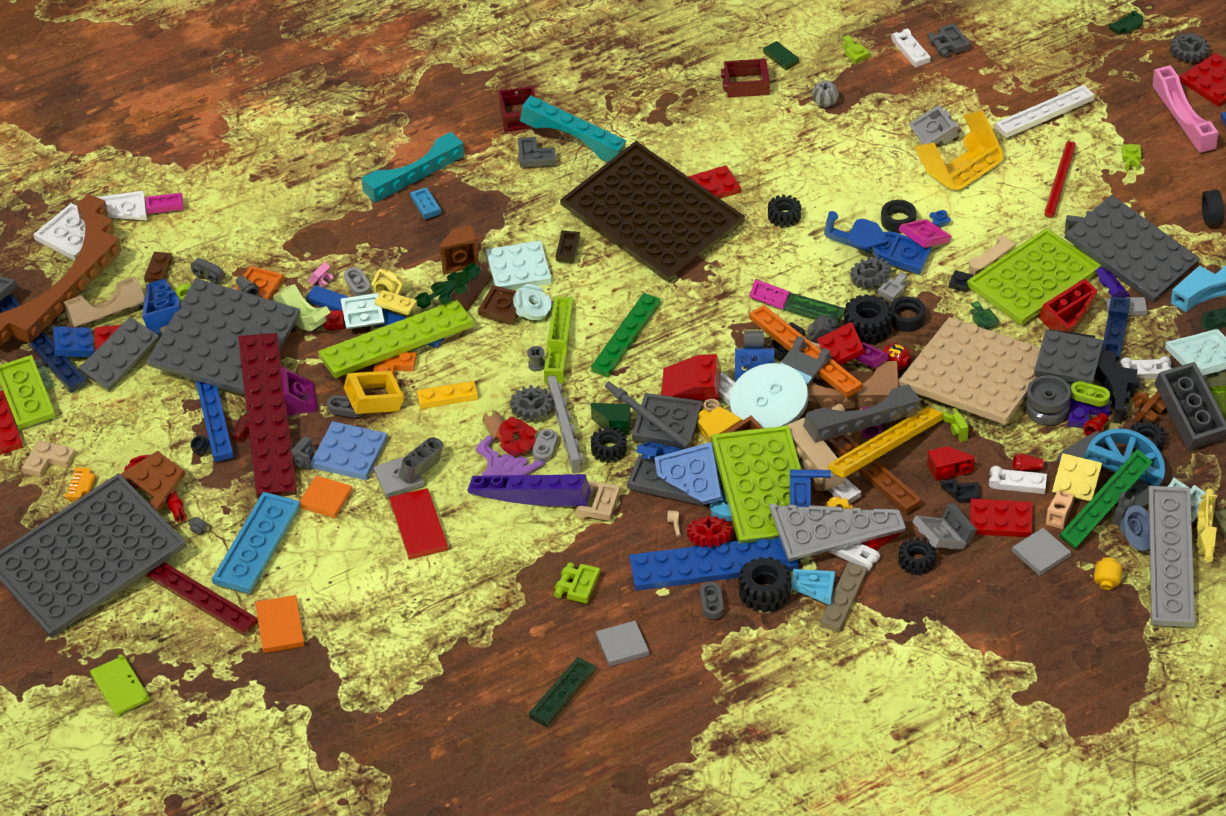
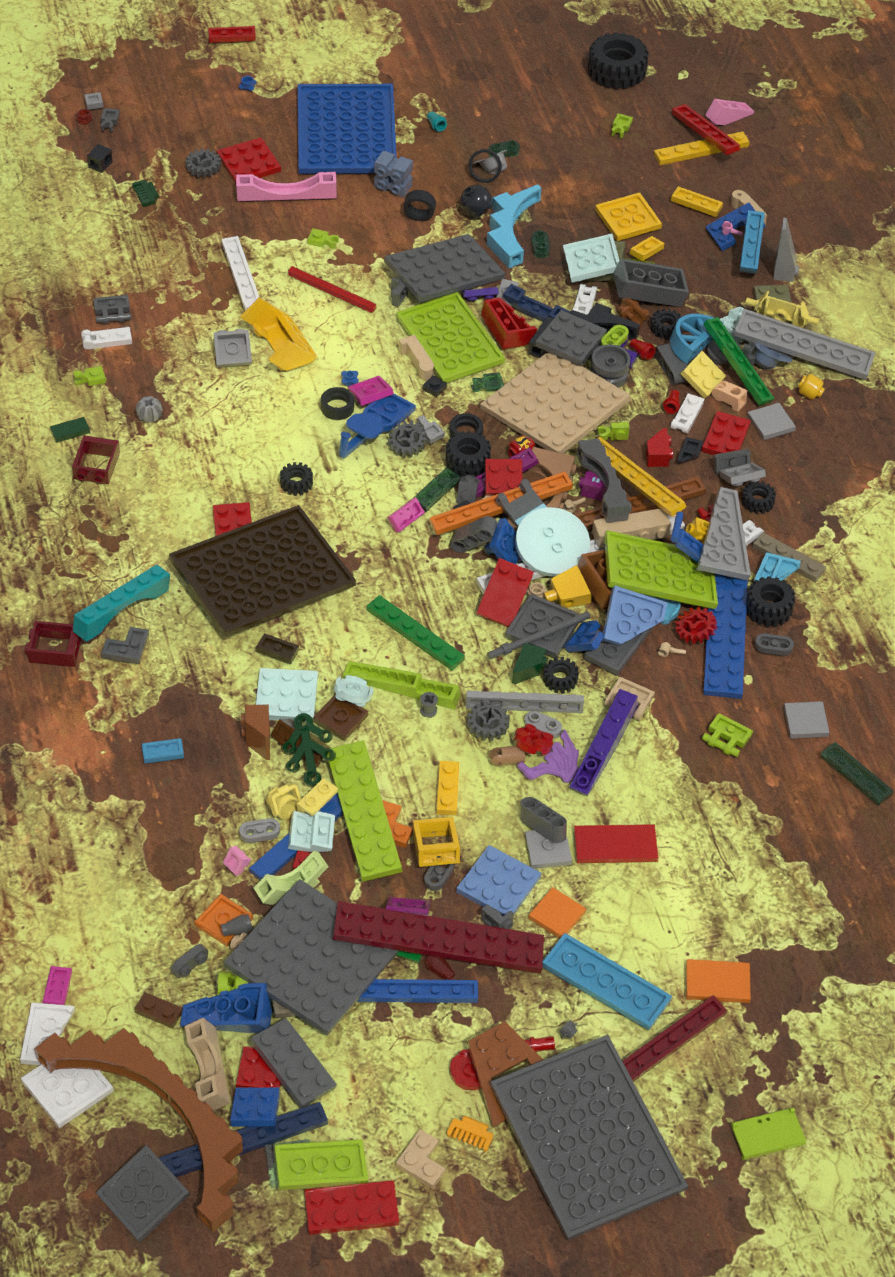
camera: 80 degrees left, 5 degrees up
black plate [190,435,210,455] -> none
teal arch [361,132,464,203] -> none

